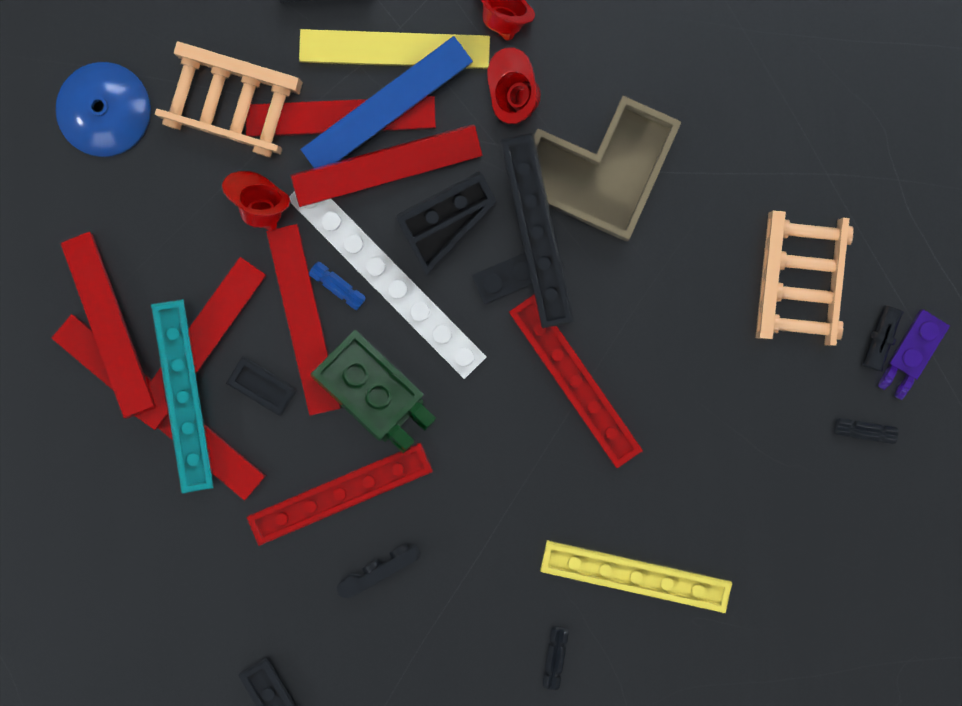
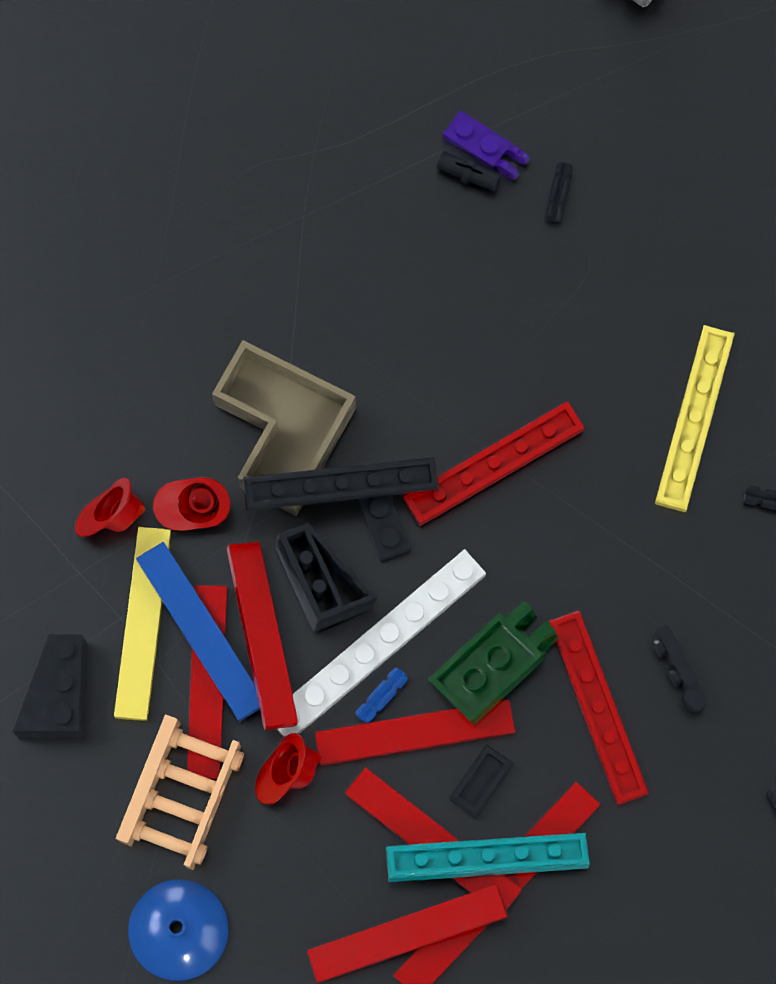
camera: 90 degrees left, 15 degrees down
light nougat fence [756,210,853,346] -> none

